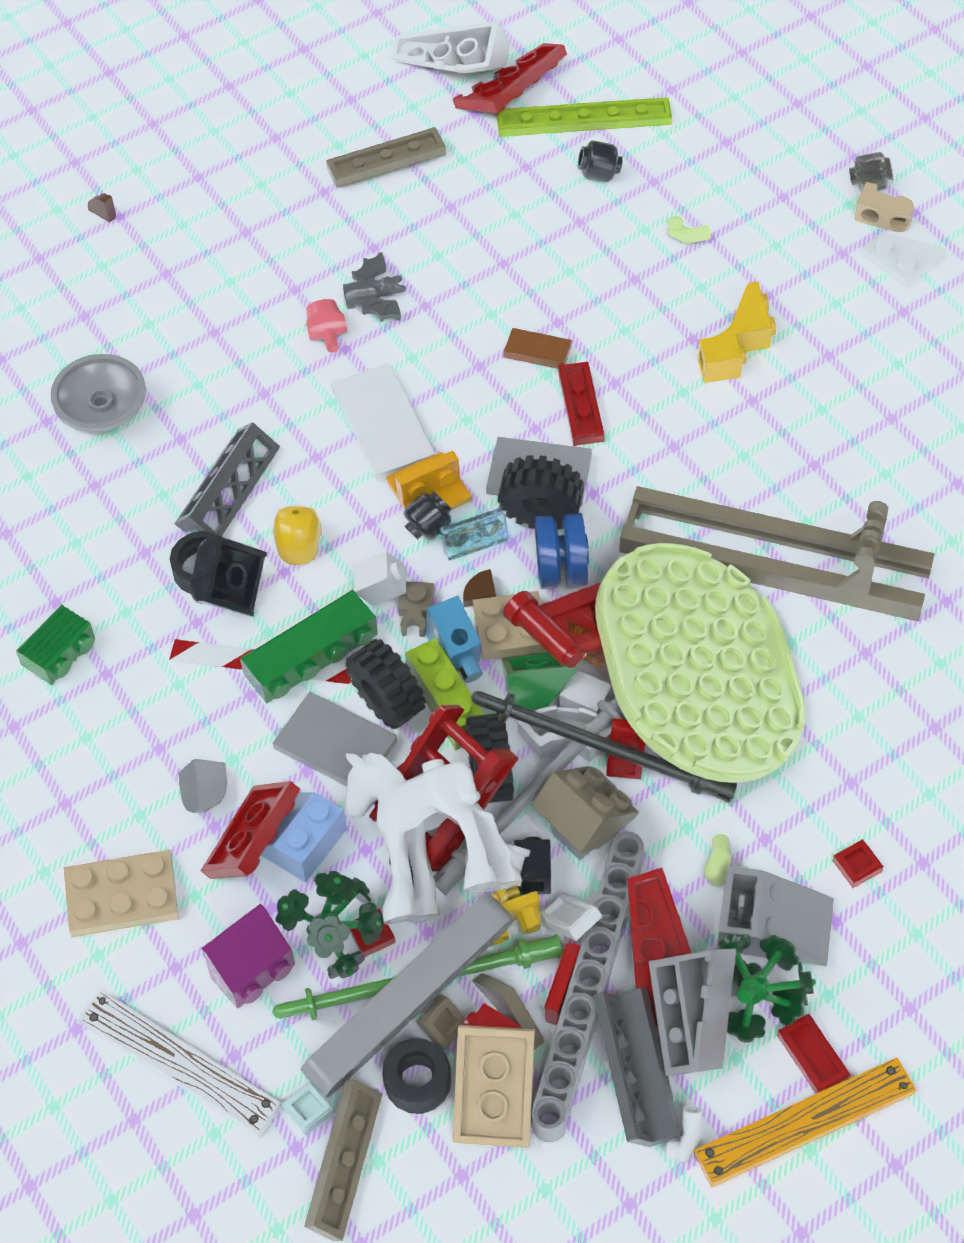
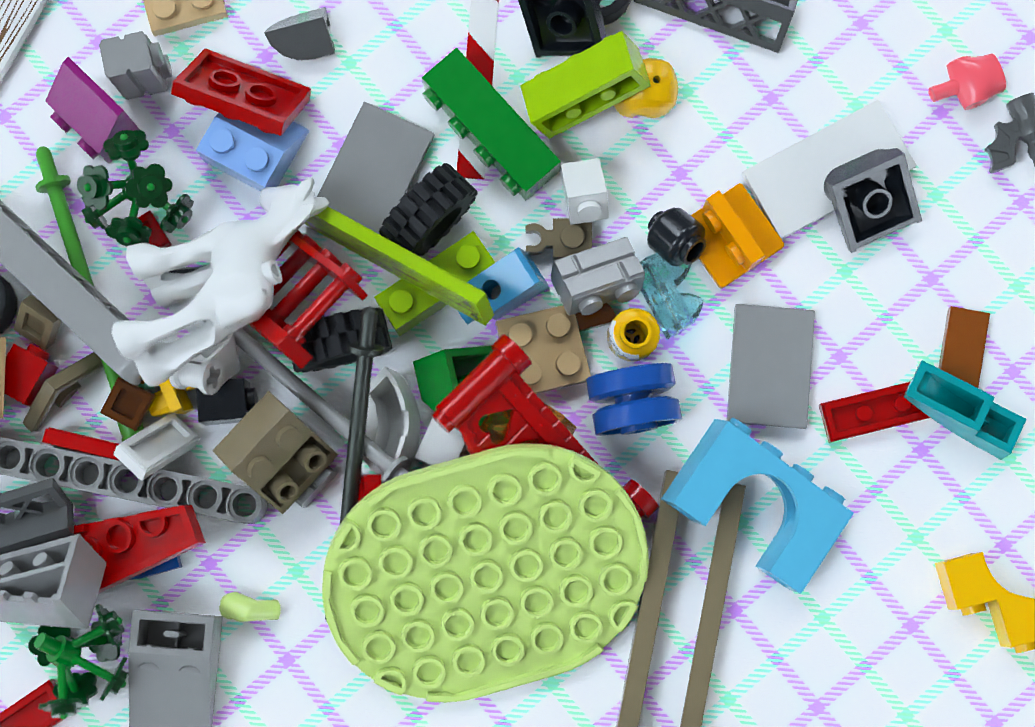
camera: 85 degrees right, 25 degrees up
black tyre [497,455,584,530] -> none
none -> light grey brick [99,31,172,100]
none -> reddish brown tile [100,377,157,431]
none -> lime tile [305,206,494,326]
none -> lime brick [520,30,651,139]
none -> light grey brick [550,237,645,316]
none -> yellow head [607,308,660,362]
none -> medium azure arch [661,418,854,594]
none -> black slope [824,148,922,253]
none -> teal slope [903,360,1027,460]

